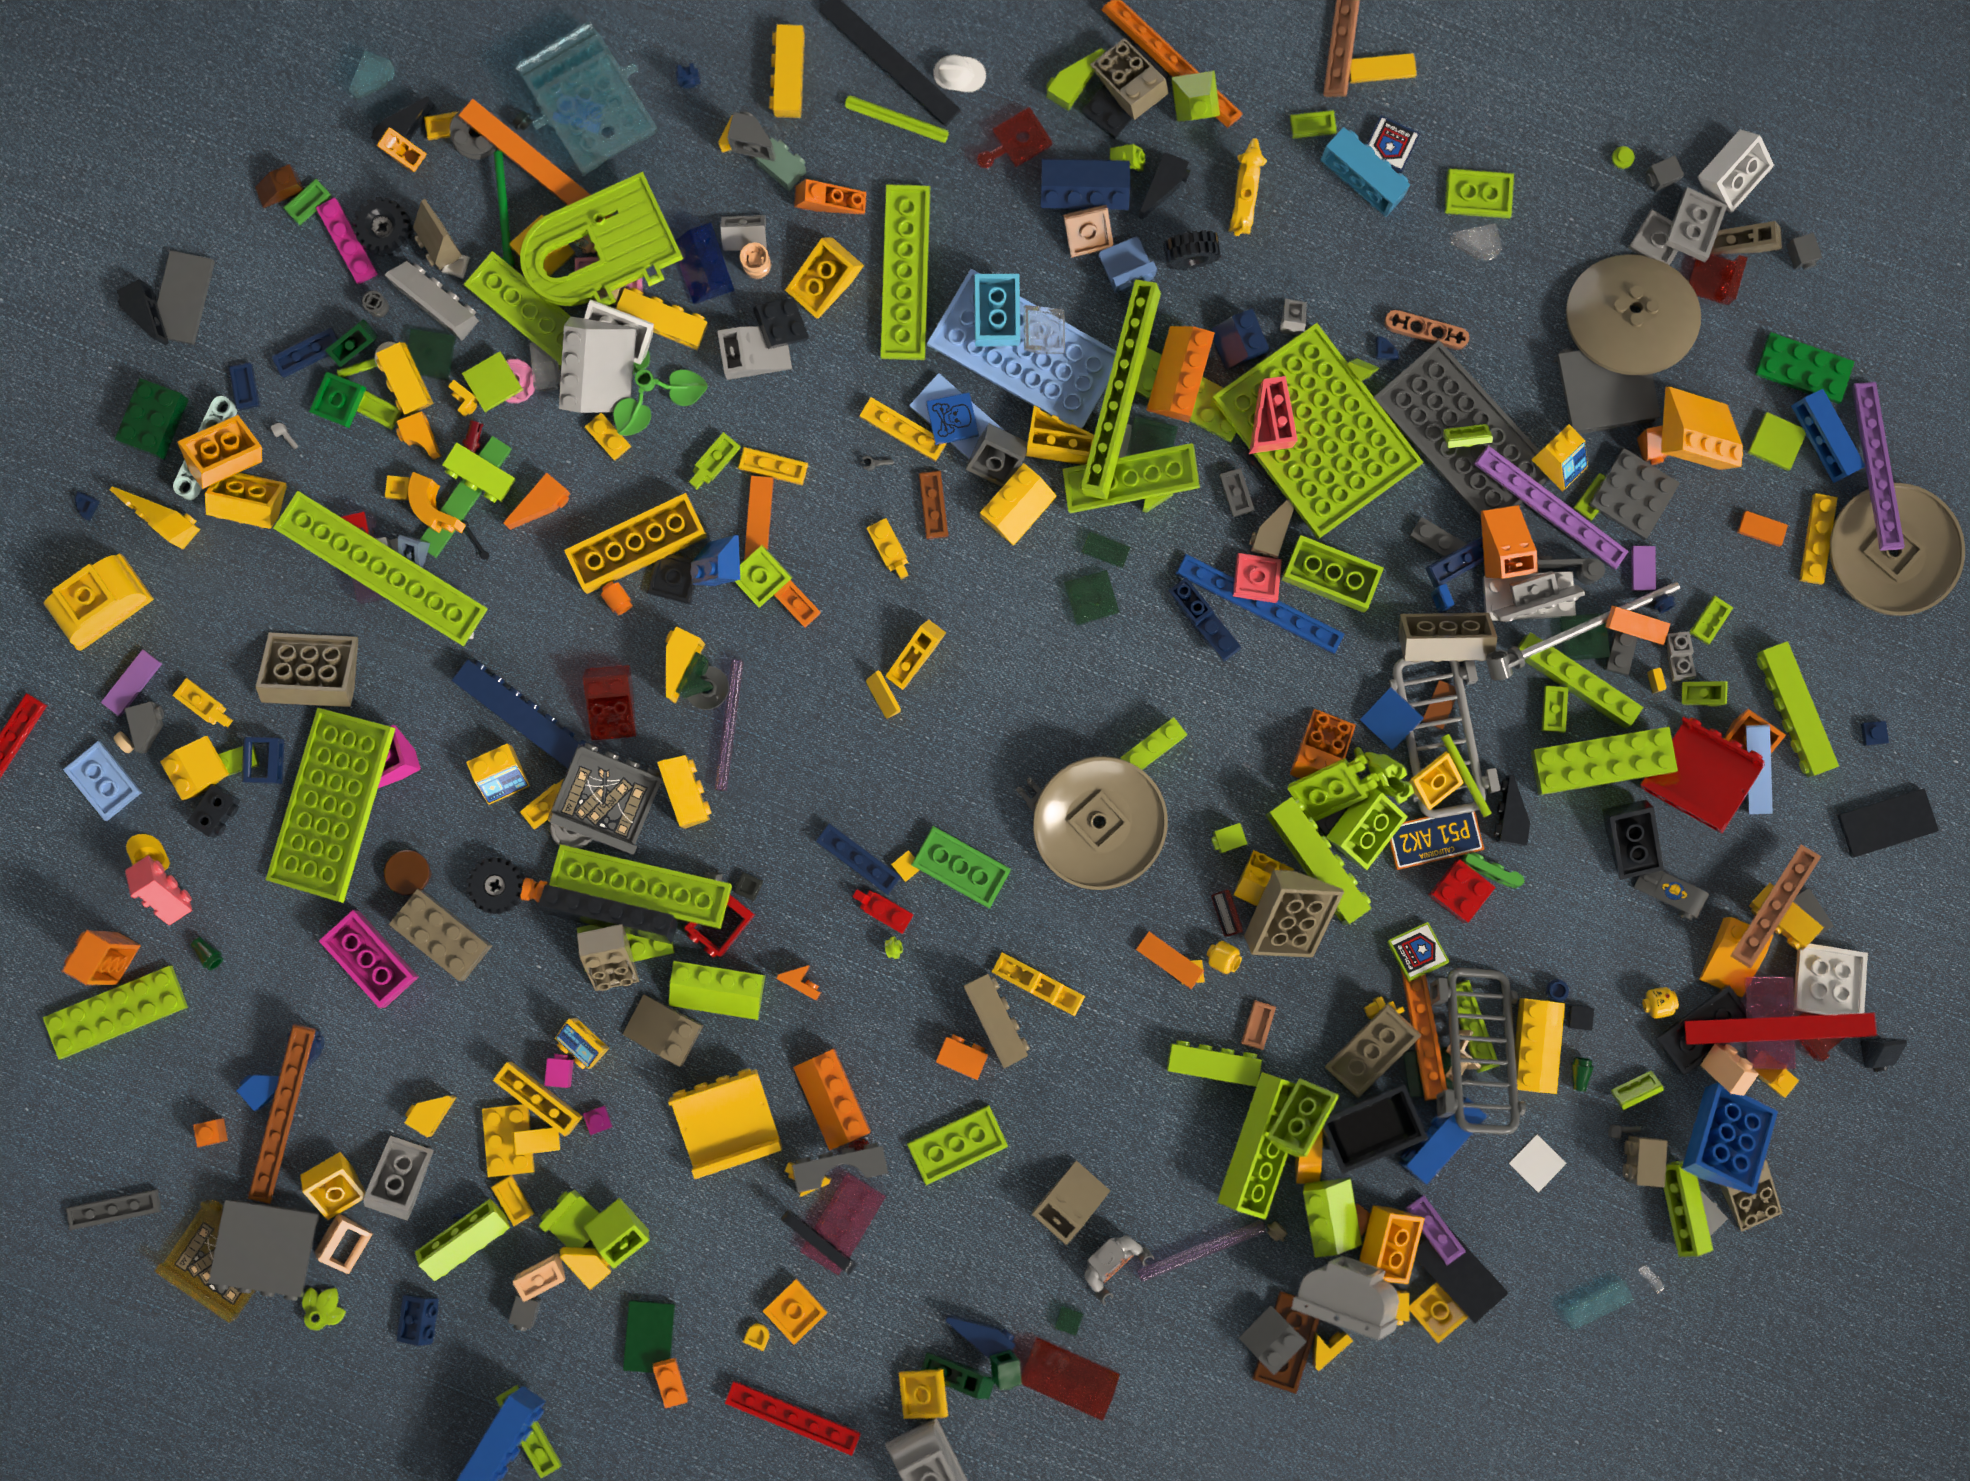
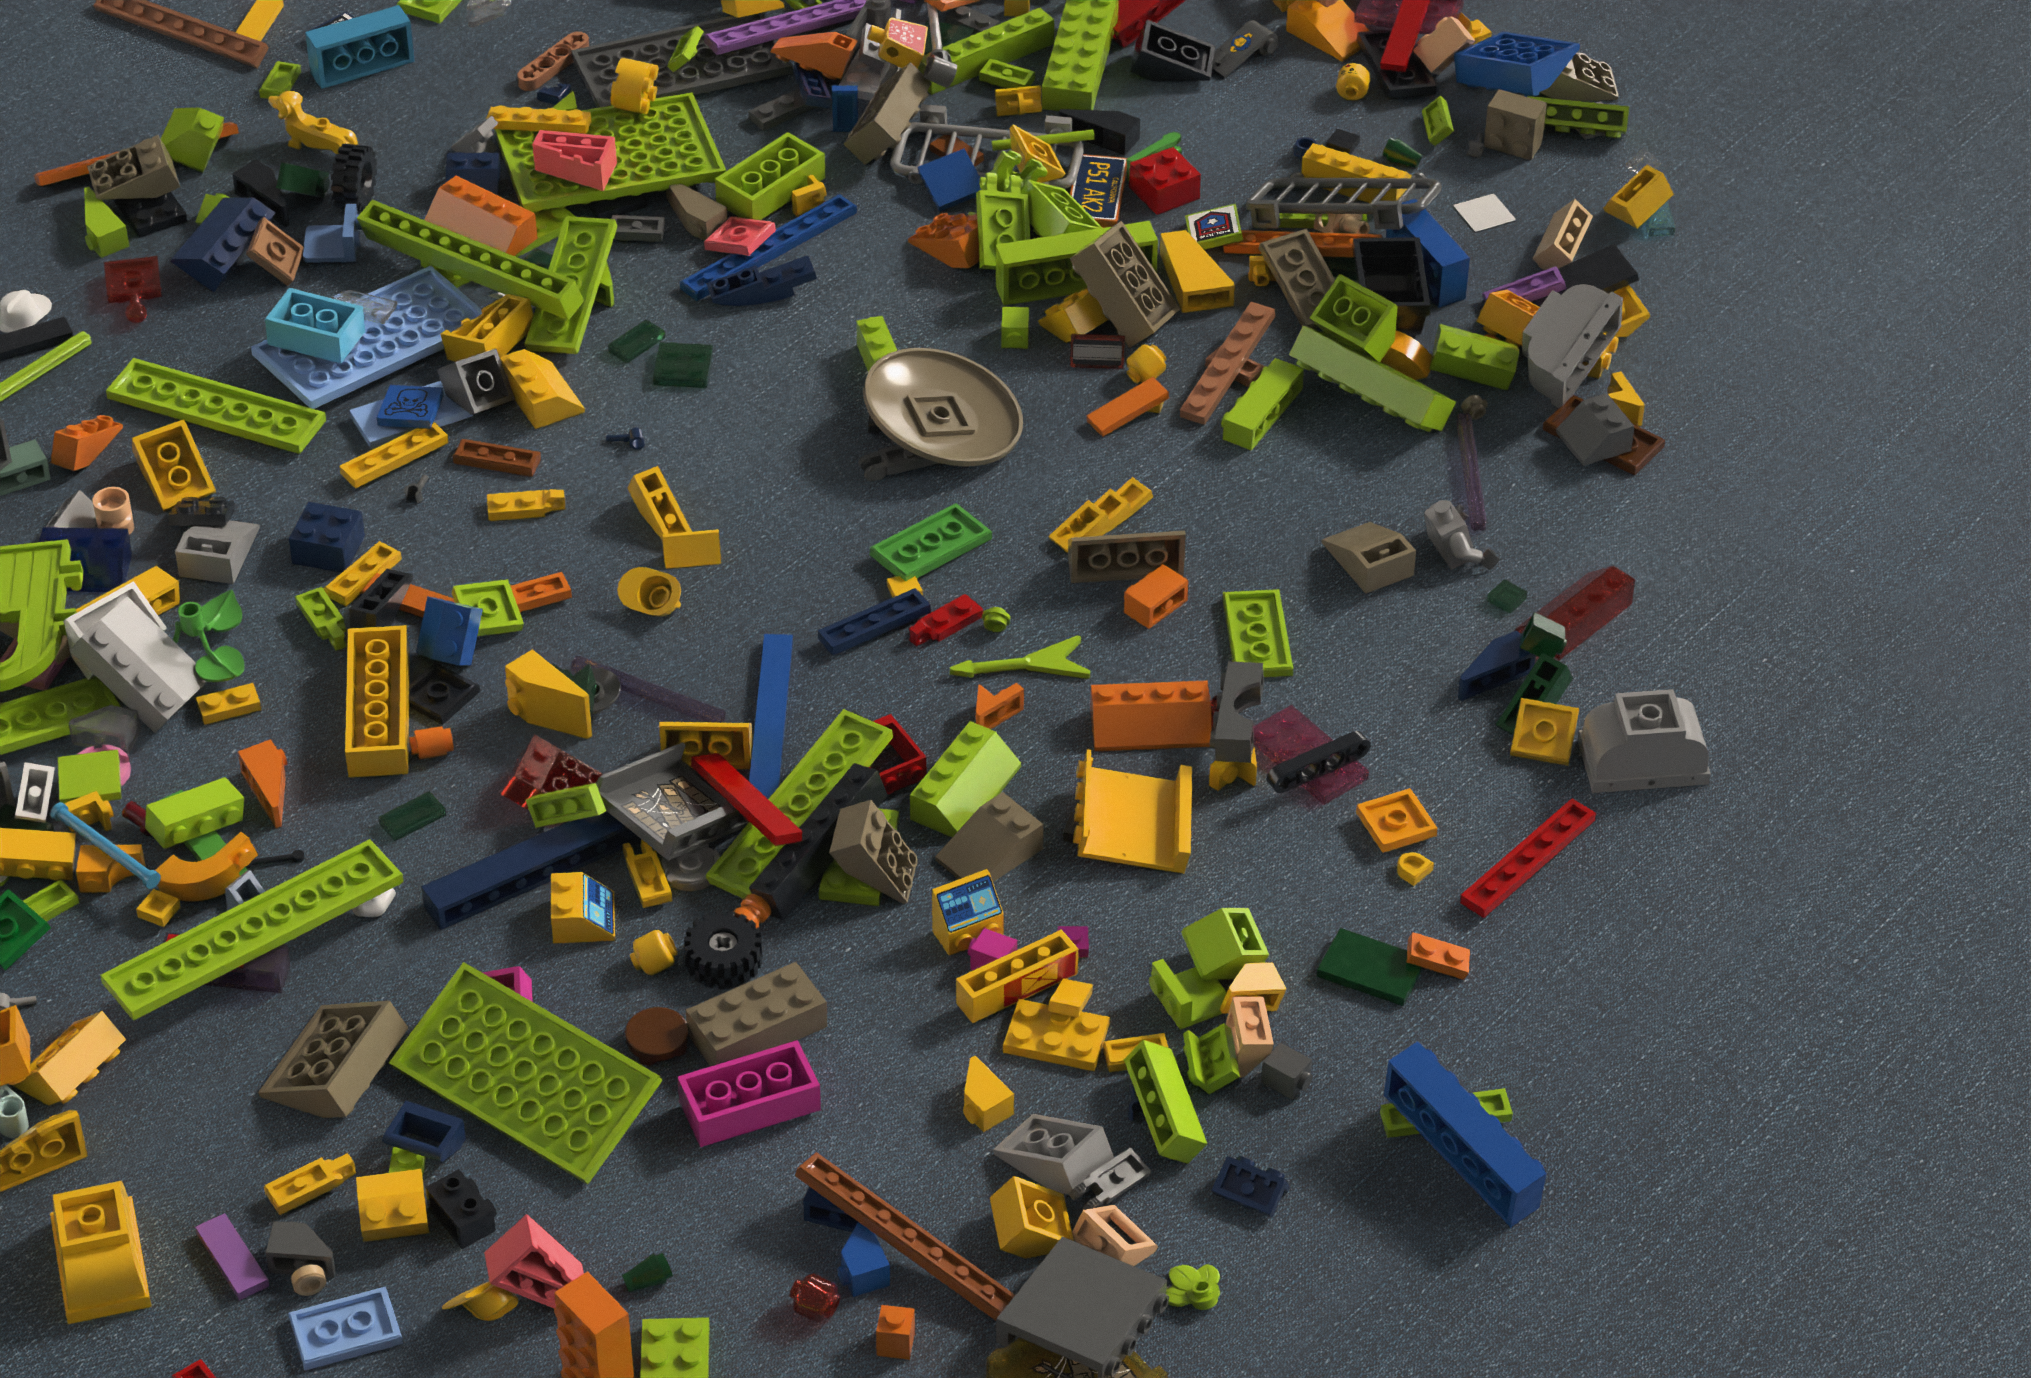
camera: 70 degrees left, 40 degrees down
none -> white slope [15,762,55,823]
none -> dark azure bar [50,802,161,889]
none -> dark green slope [276,162,330,198]
none -> dark blue brick [289,502,365,572]
none -> black slope [349,569,413,628]
none -> clear green tile [378,791,446,841]
none -> yellow plate [486,105,592,134]
none -> lime plate [525,783,606,828]
none -> dark blue hand [606,427,645,450]
none -> yellow brick [611,58,659,114]
none -> yellow piece [617,567,681,617]
none -> yellow head [630,930,678,976]
none -> red tile [691,753,803,846]
none -> blue tile [749,634,793,799]
none -> clear red head [789,1273,841,1323]
none -> yellow bracket [792,175,827,217]
none -> yellow torso [867,18,928,69]
none -> lime piece [950,635,1090,679]
none -> yellow hips [995,85,1042,116]
none -> hinge [1069,1148,1152,1210]
none -> yellow slope [1160,230,1235,313]
none -> nougat plate [1180,302,1275,425]
none -> lime bracket [1183,1023,1240,1094]
none -> tan brick [1533,199,1593,270]
none -> yellow slope [1603,165,1674,229]

